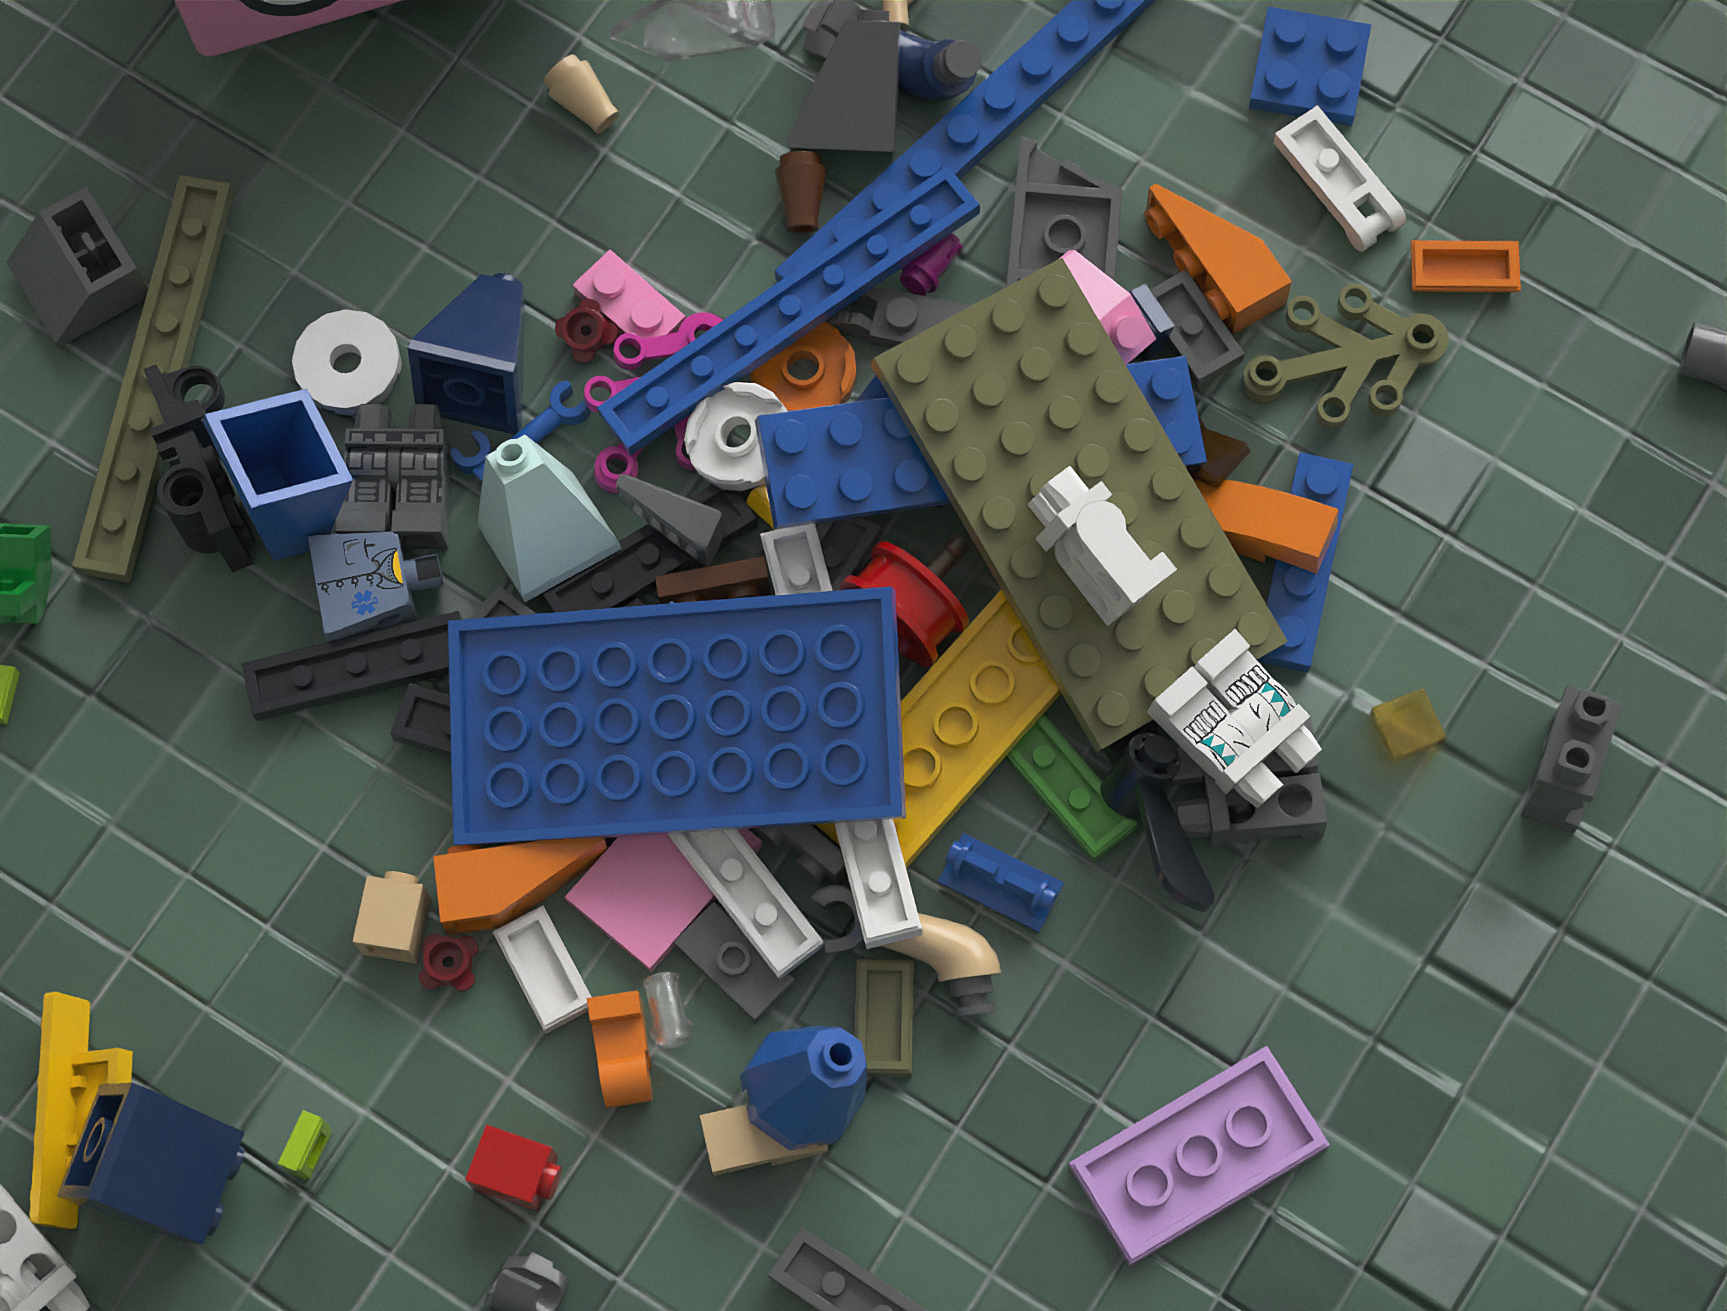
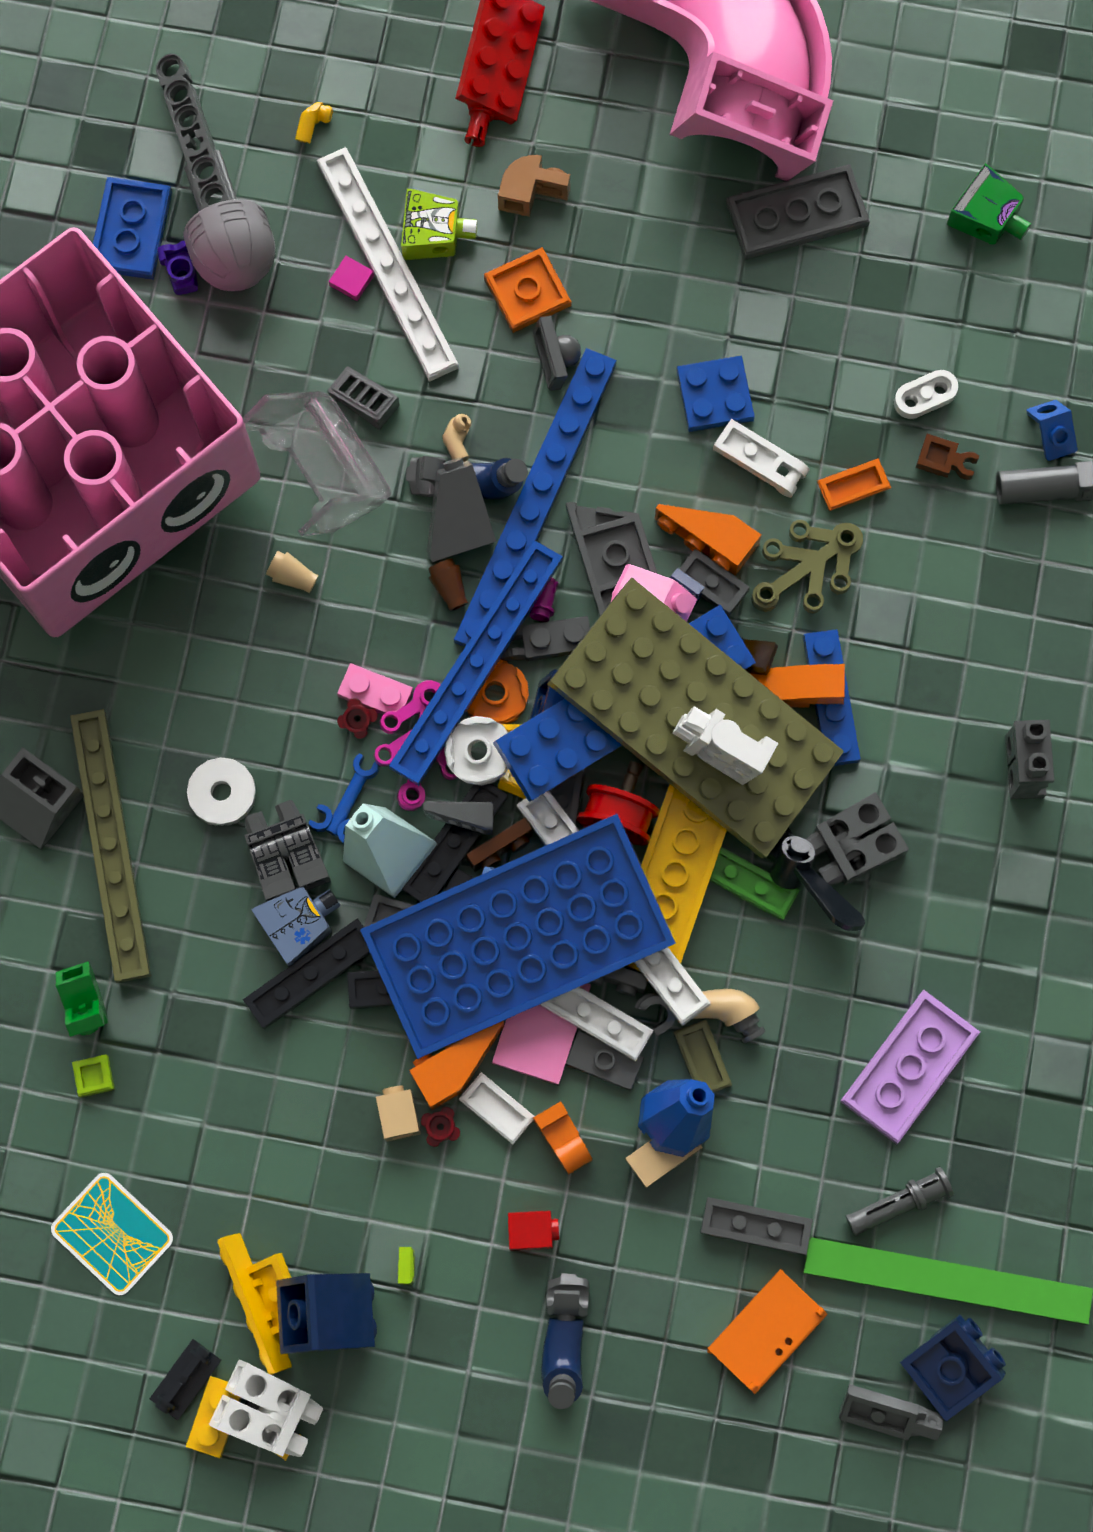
camera: 25 degrees left, 5 degrees up
black plate [143,364,255,573] -> none
blue slope [203,389,353,561] -> none
dark blue slope [407,273,525,435] -> none
clear pin [643,972,694,1049] -> none
blue hinge [937,833,1064,933] -> none
white hips [1147,629,1322,808] -> none
clear yellow tile [1370,688,1447,763] -> none
none -> white plate [894,370,958,419]
none -> reddish brown plate [915,434,979,480]

